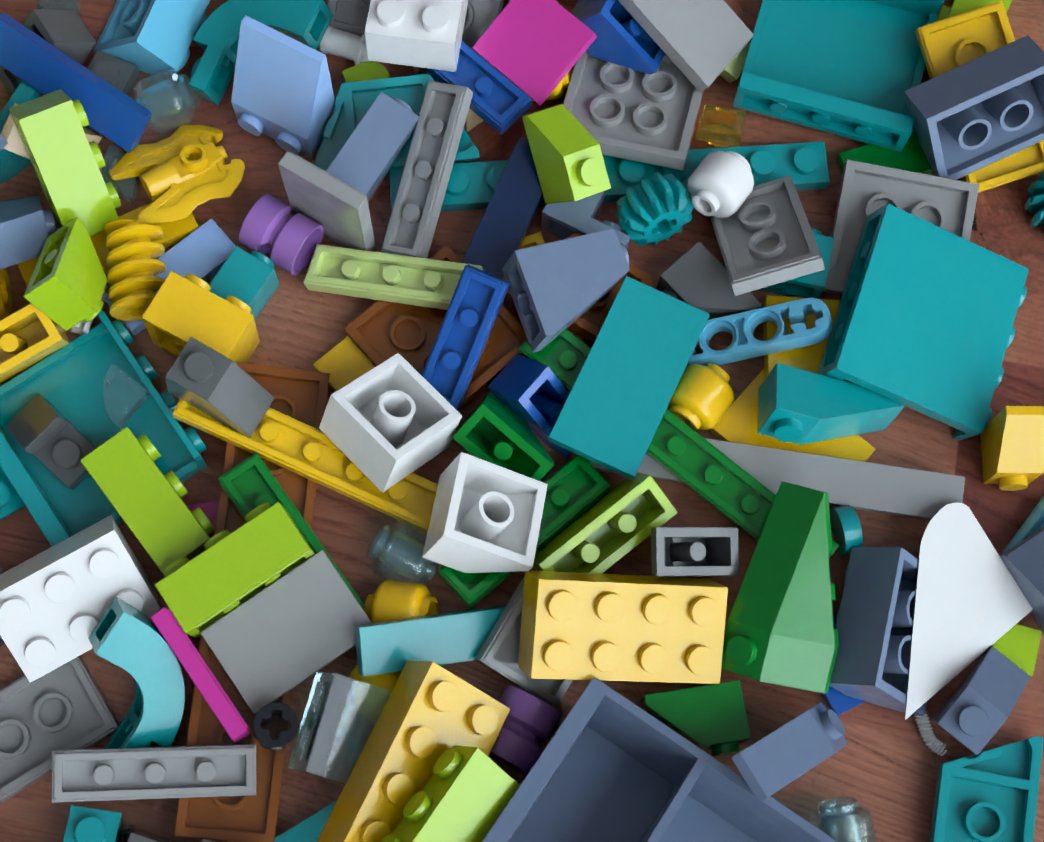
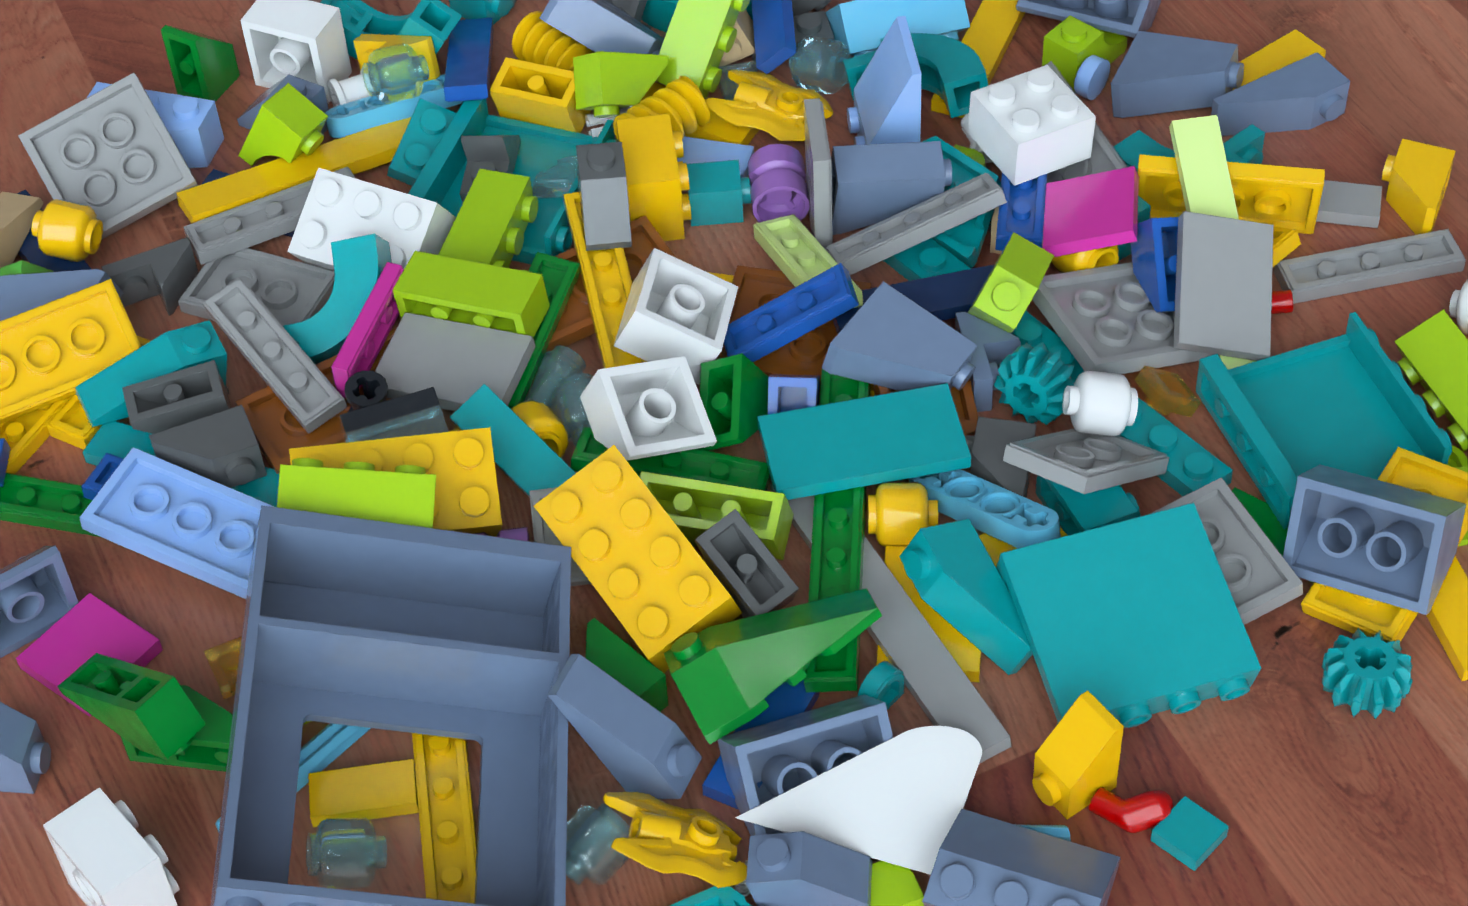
camera: 60 degrees right, 25 degrees down
none -> clear light blue cone [524,345,586,409]
none -> yellow piece [603,792,747,888]

